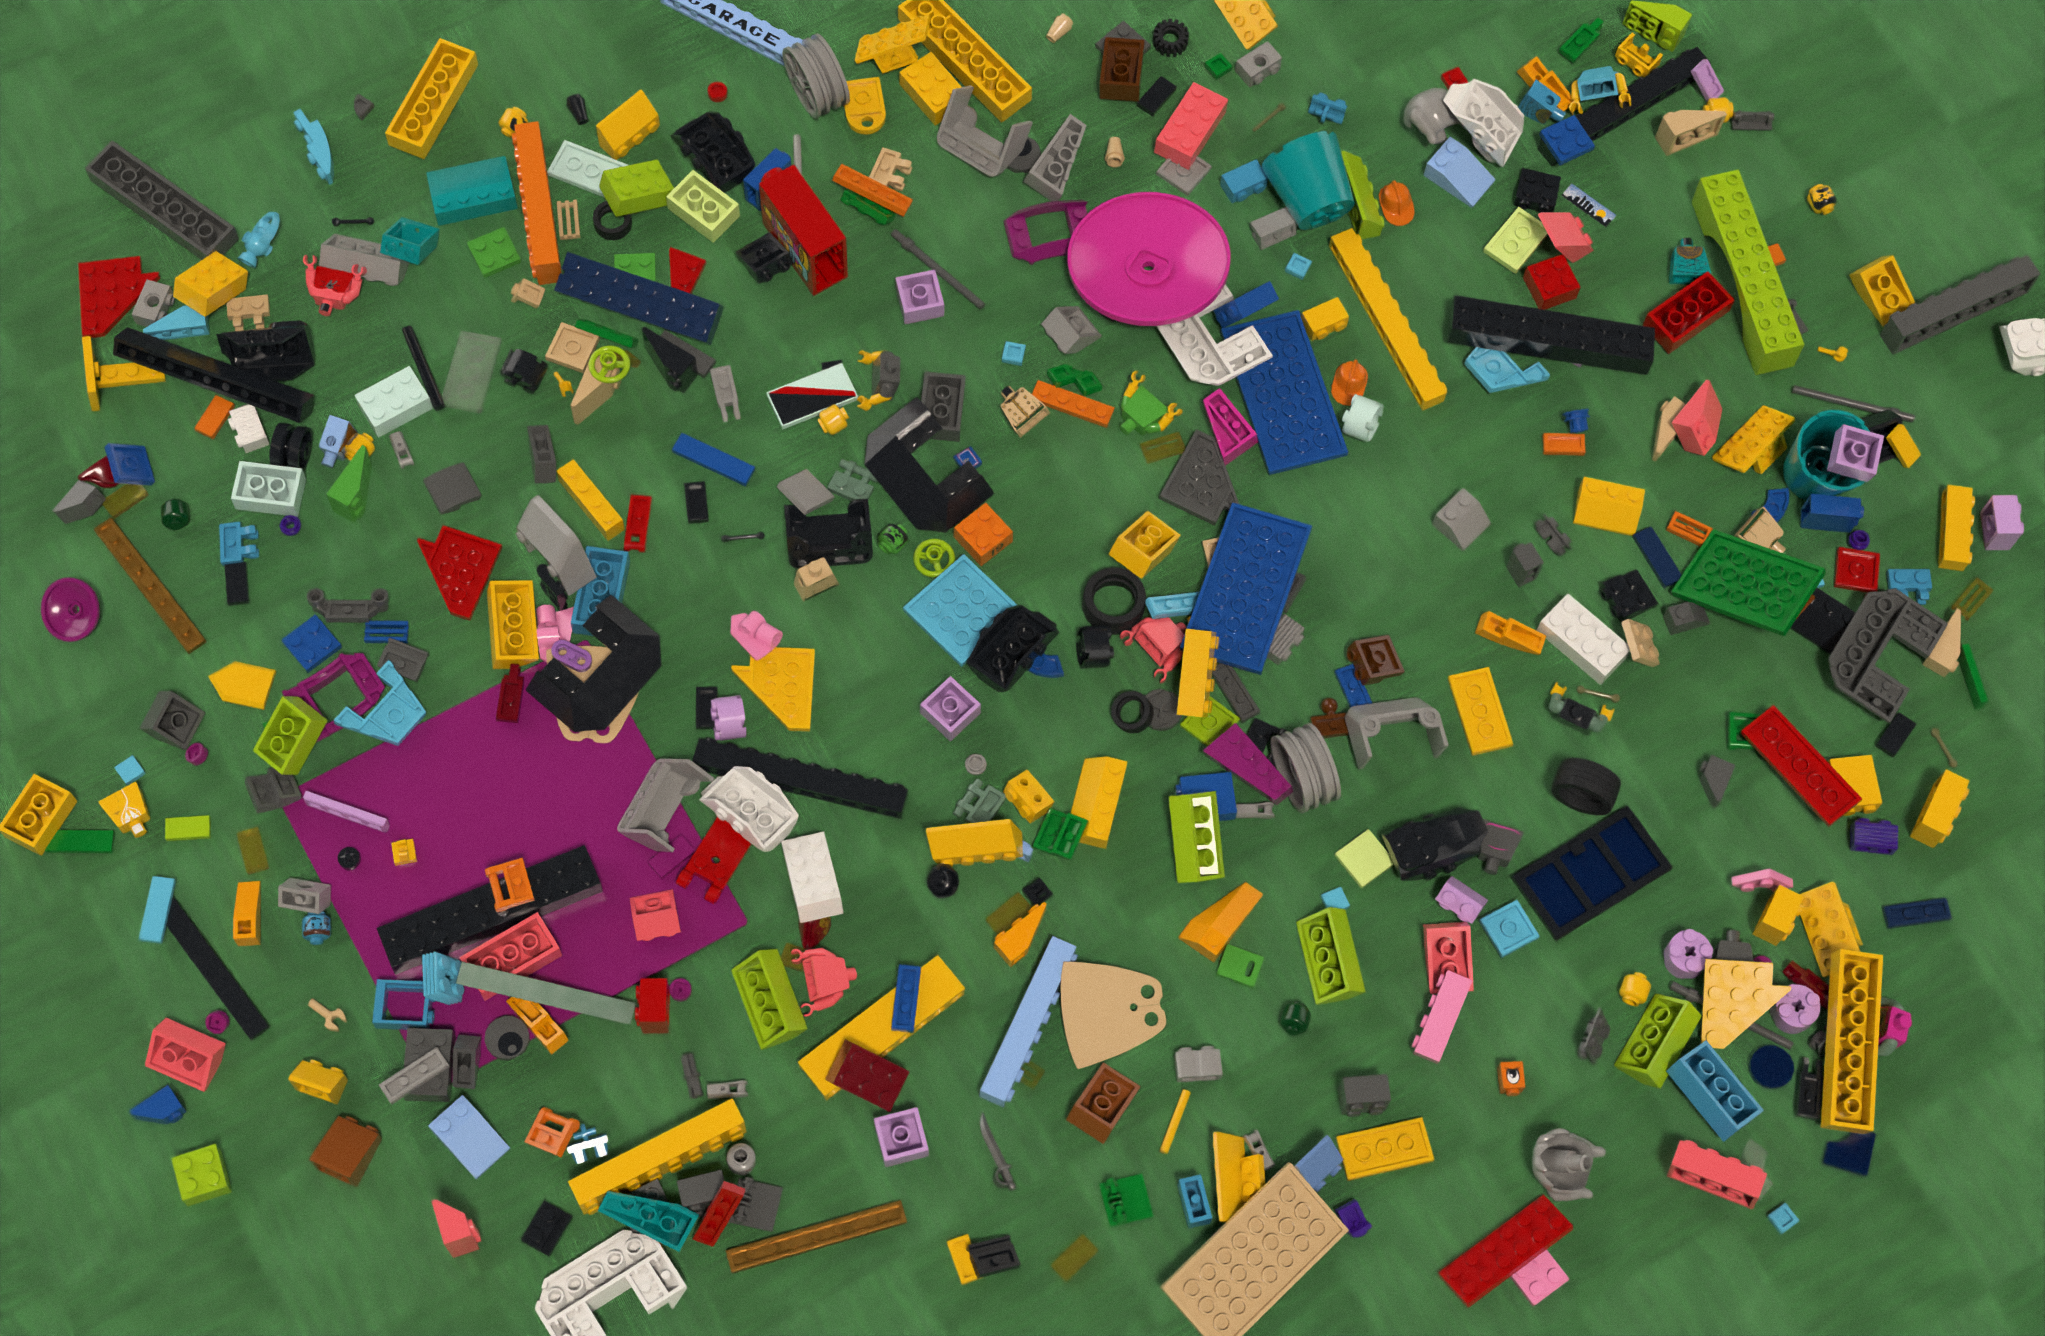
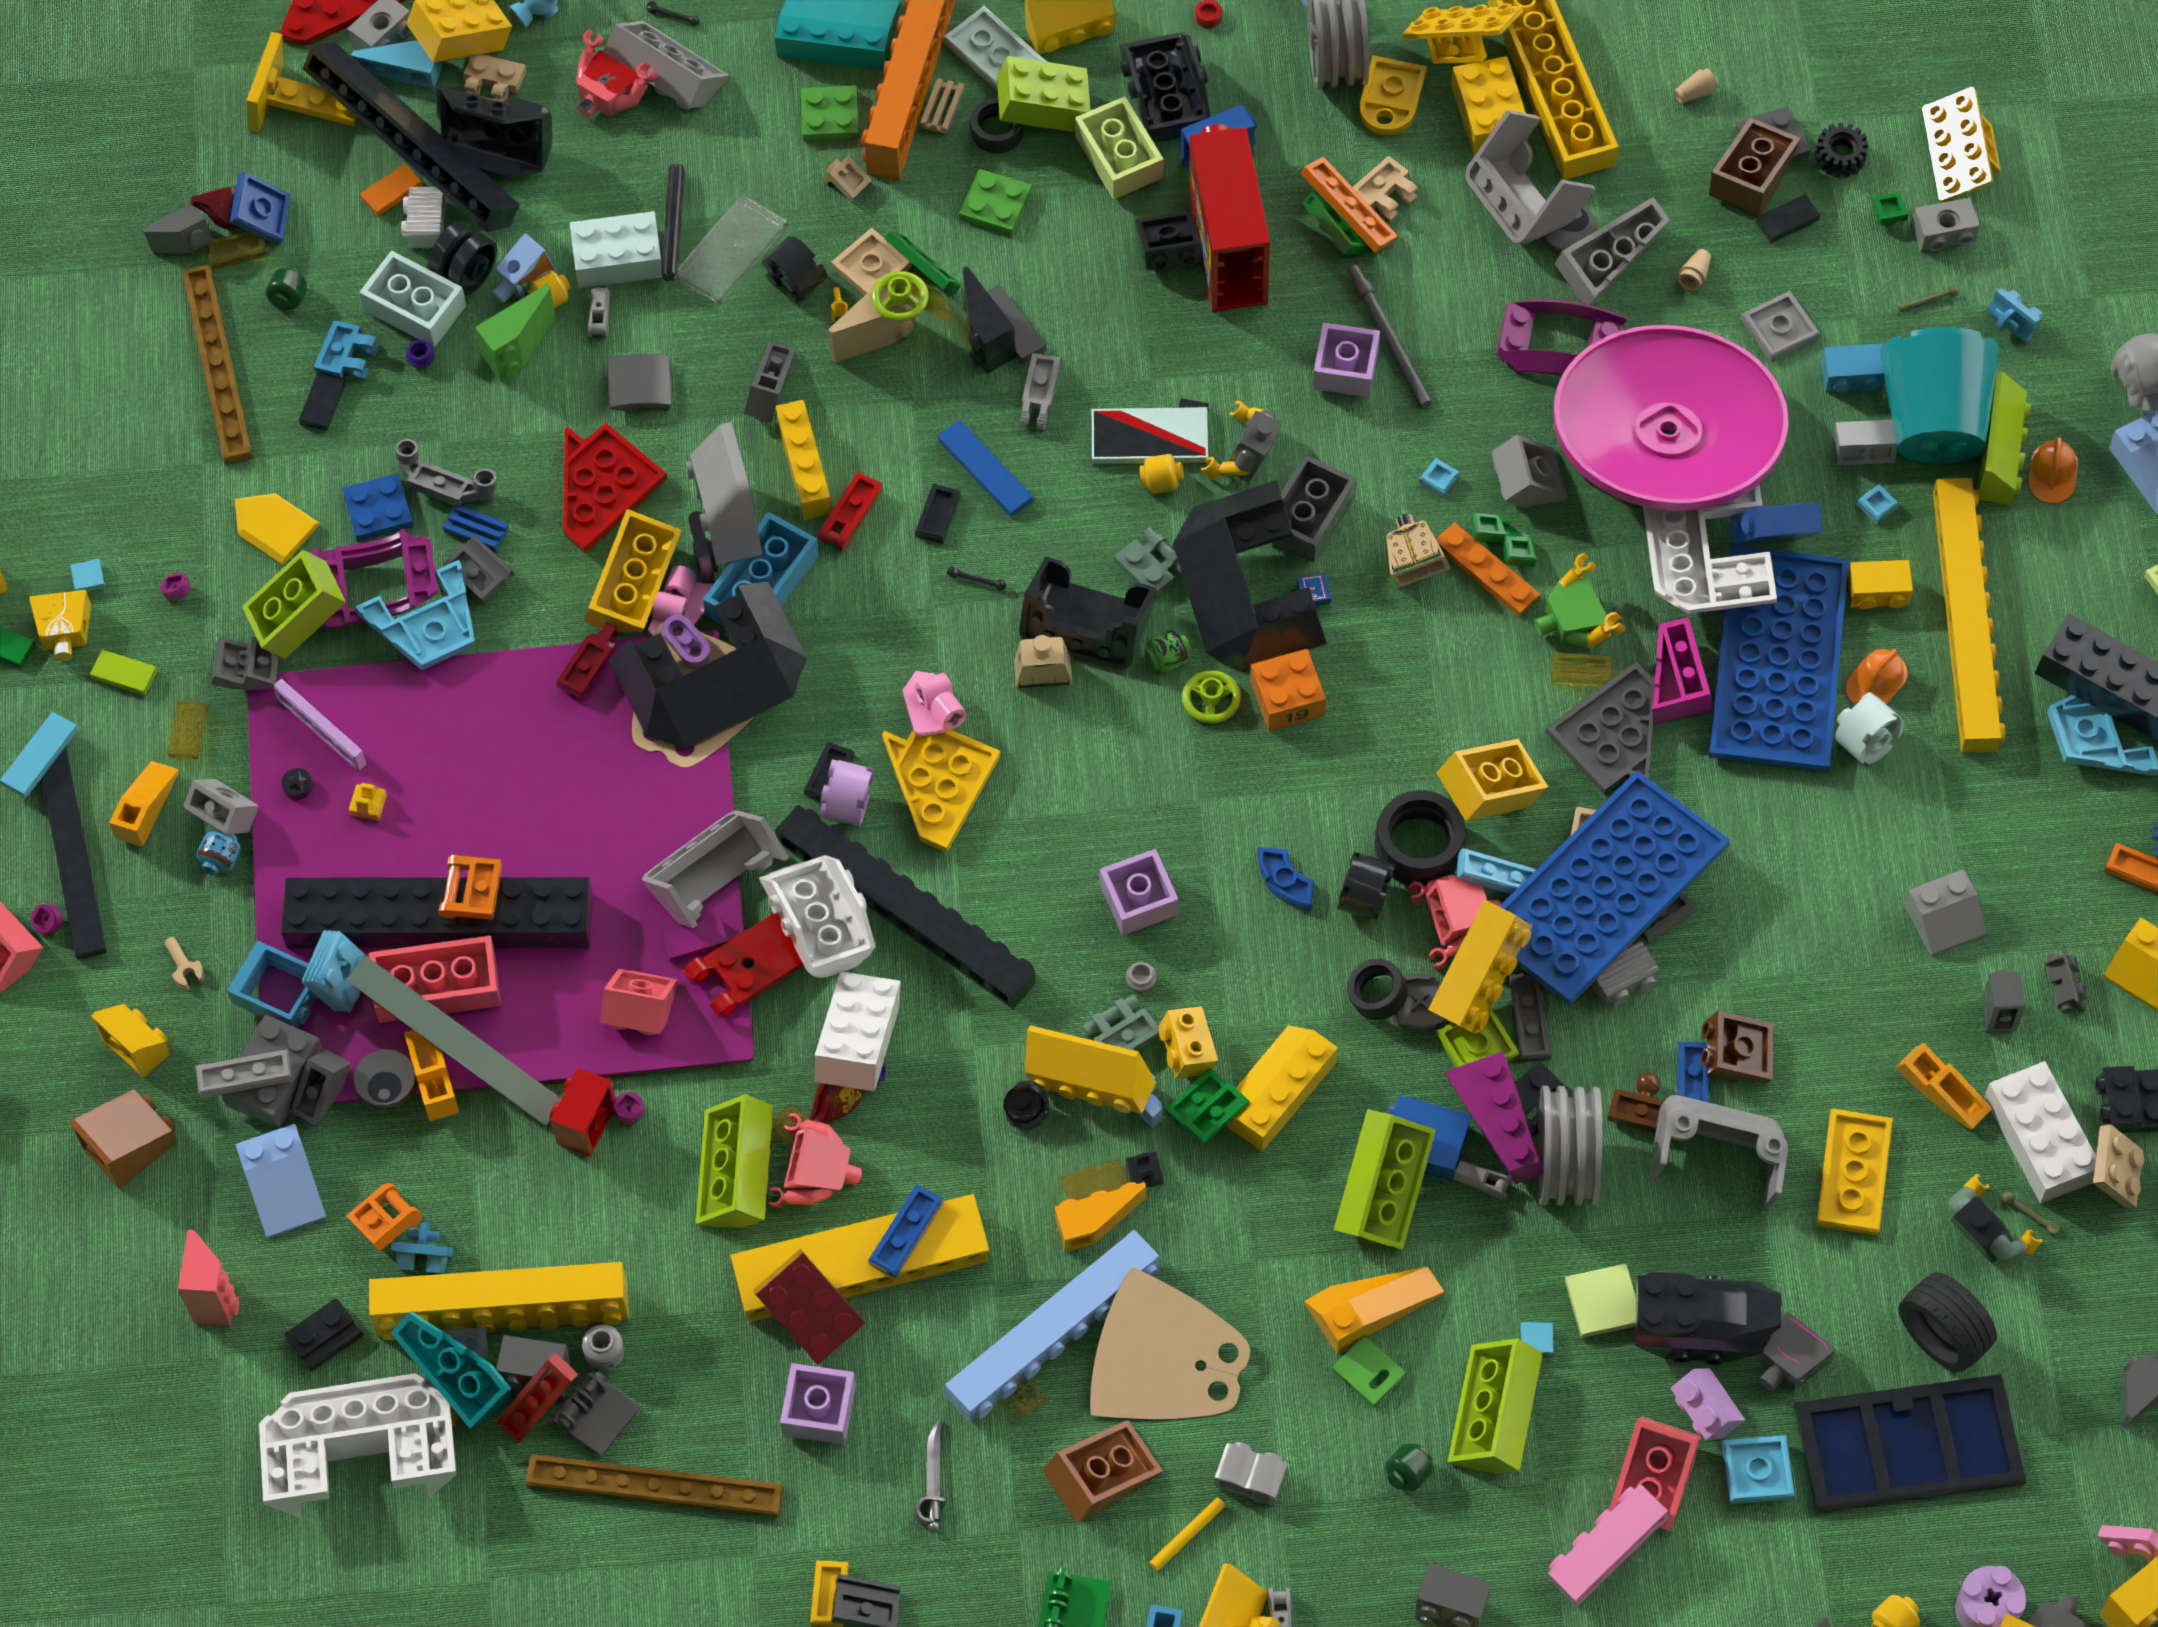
camera: 30 degrees right, 5 degrees down
magenta dish [41,578,100,642] -> none
dark grey slope [139,691,205,750] -> none
teal window [380,217,440,265] -> none
dark blue piece [554,252,724,346] -> none
red wing [669,247,707,294] -> none
dark grey axle [681,1053,704,1099] -> none
light grey bar [707,1080,748,1099] -> none
light grey tile [777,469,835,515] -> none
light grey bar [793,135,802,175] -> none
medium azure plate [903,554,1017,667] -> none
black slope [967,604,1060,692] -> none
coral brick [1154,82,1229,170] -> none

